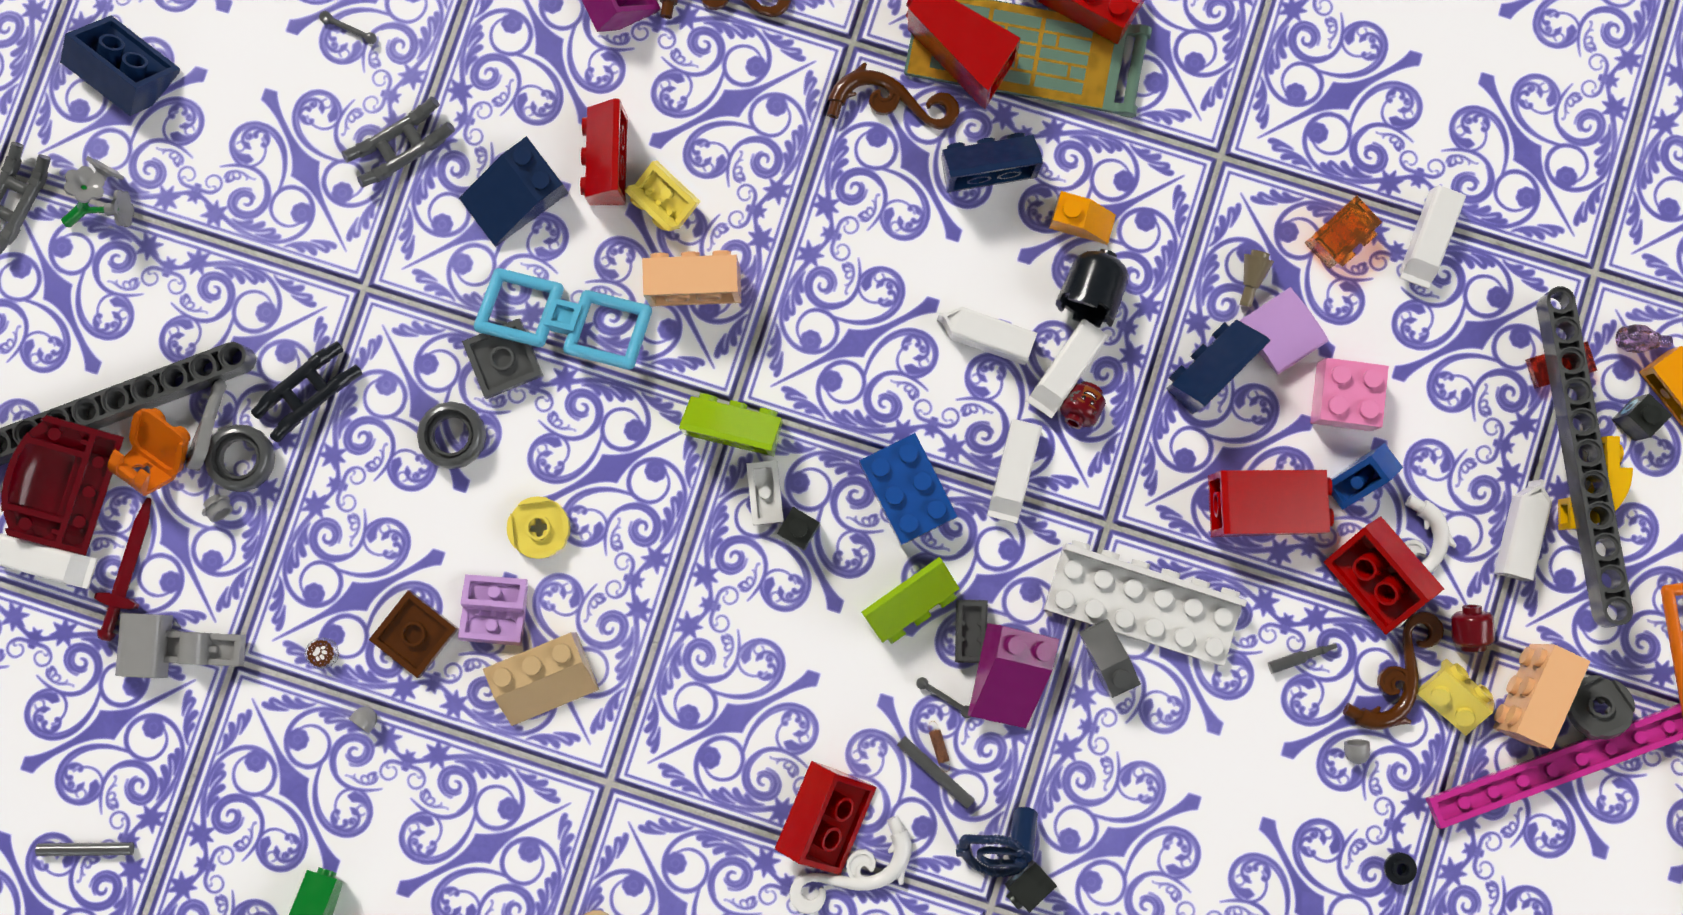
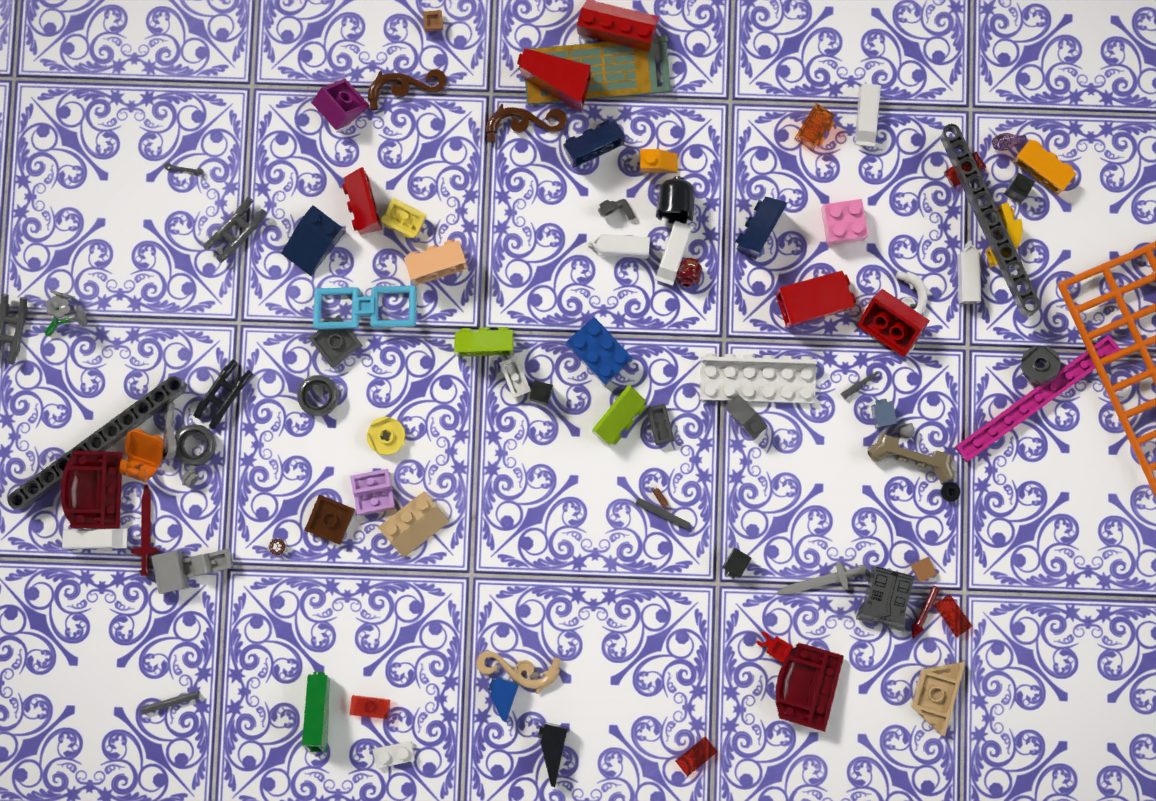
camera: 15 degrees left, 0 degrees up
dark blue slope [60,15,180,116] -> none
light grey hinge [349,707,377,734] -> none
red slope [774,761,877,875] -> none
white plant [789,815,912,914] -> none
dark grey hinge [916,677,970,718] -> none
dark blue piece [956,807,1038,878] -> none
magenta slope [968,623,1059,728] -> none
white piece [987,419,1042,524] -> none
dark tan cone [1239,249,1274,308] -> none
lavender slope [1240,287,1328,375] -> none
blue slope [1331,443,1403,510] -> none
reddish brown plant [1343,611,1444,730] -> none
light yellow bracket [1417,659,1494,736] -> none
dark red head [1451,604,1495,652] -> none
light nougat brick [1493,644,1591,749] -> none
none -> dark grey plate [598,199,636,221]
none -> dark tan plate [867,434,955,483]
none -> sand blue brick [871,399,898,429]

